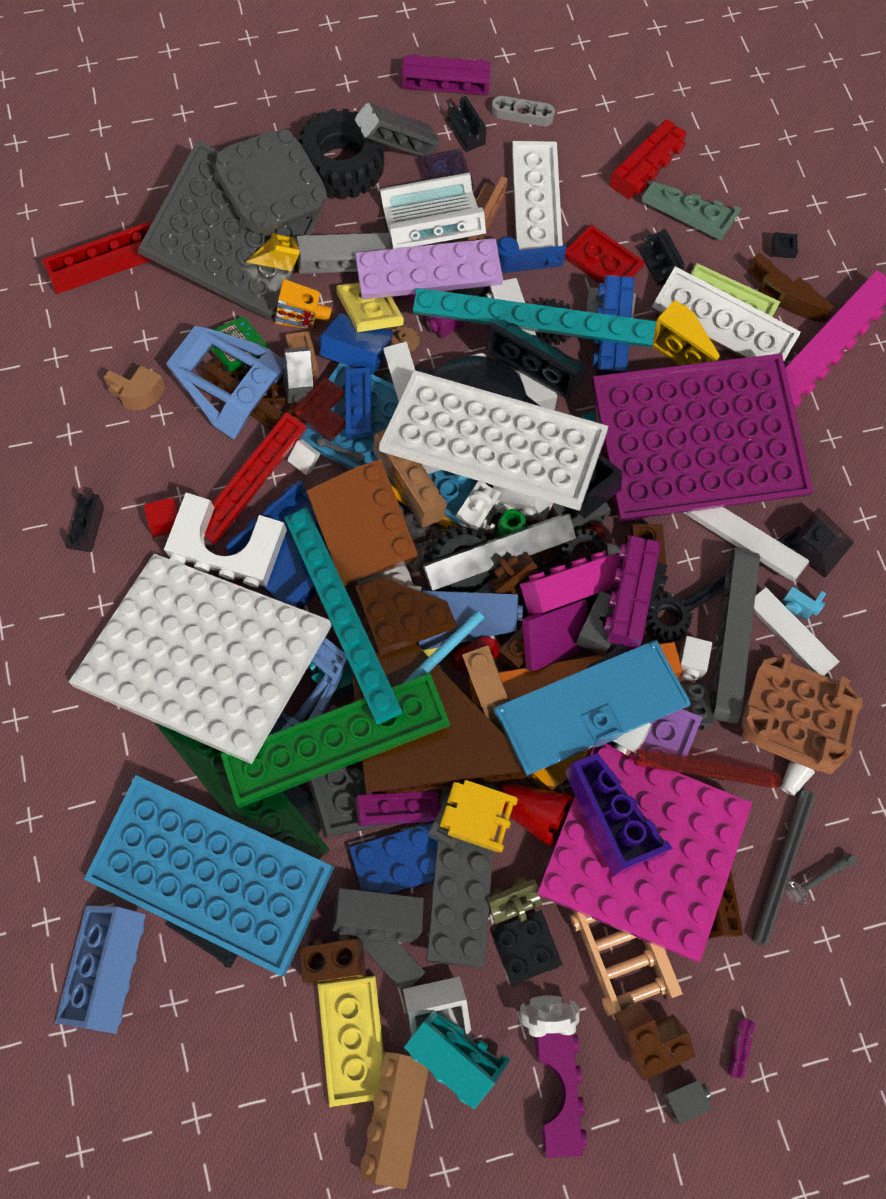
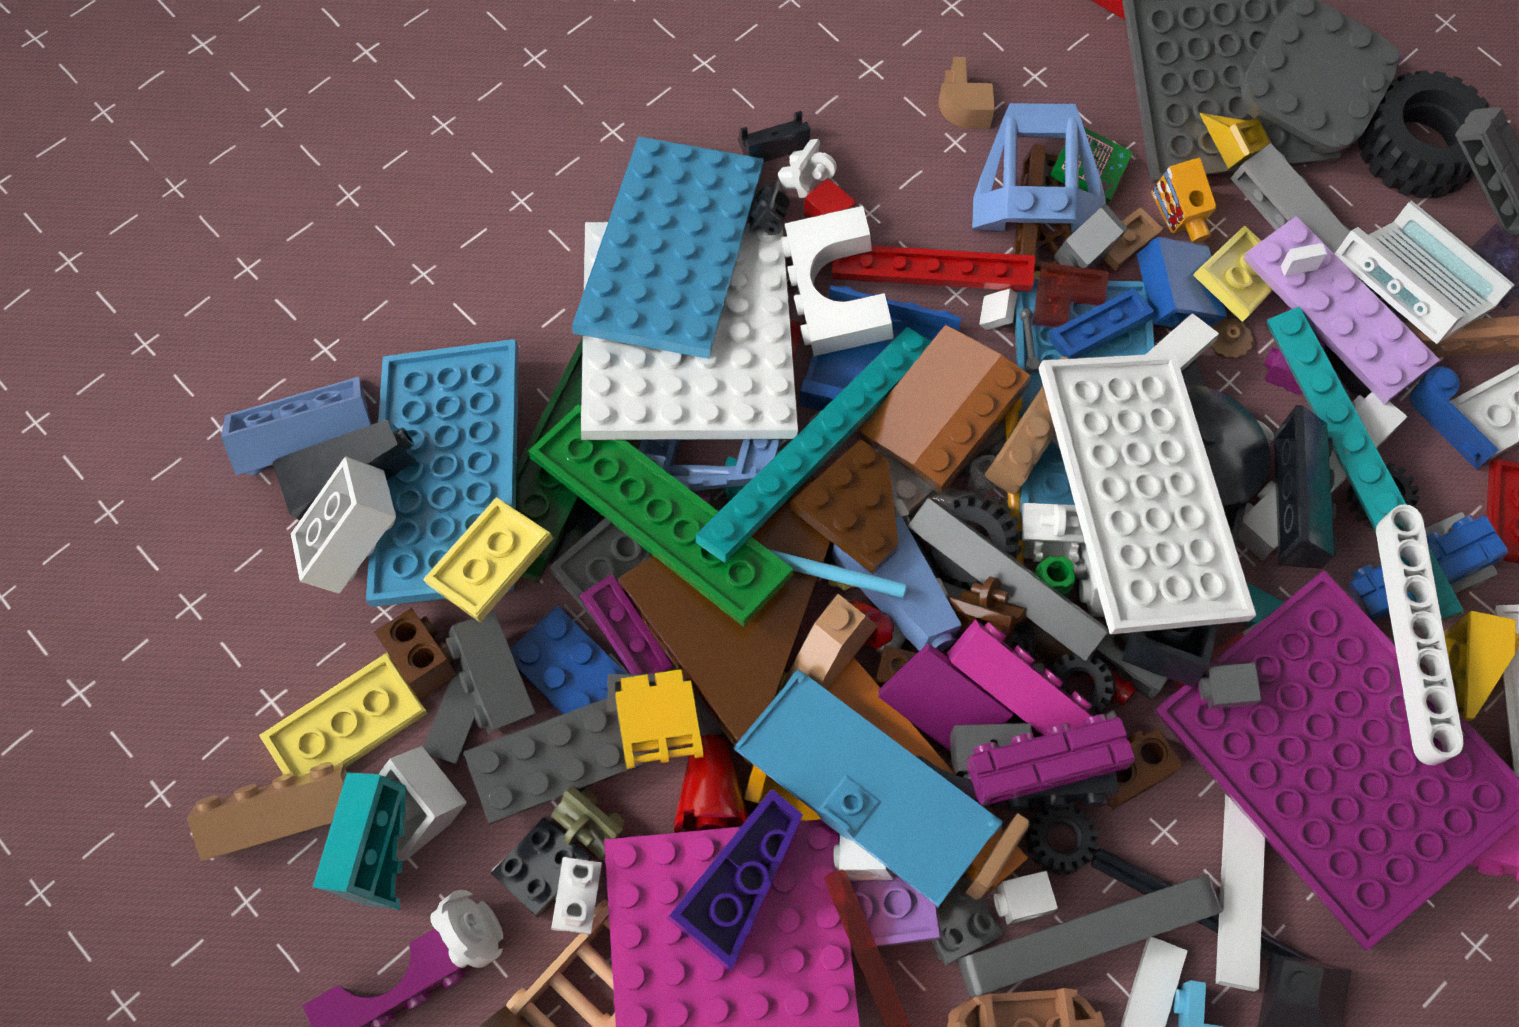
camera: 65 degrees right, 0 degrees up
none -> black slope [273,419,416,521]
none -> white brick [291,456,396,594]
none -> light yellow tile [423,497,553,623]
none -> white hips [551,857,602,935]
none -> dark azure plate [572,136,764,359]
none -> black hinge [749,178,790,236]
none -> white hips [778,139,837,198]
none -> medium nougat tile [965,813,1030,900]
none -> dark grey brick [1199,663,1261,710]
none -> white tile [1281,243,1327,276]
none -> white beam [1376,504,1463,766]

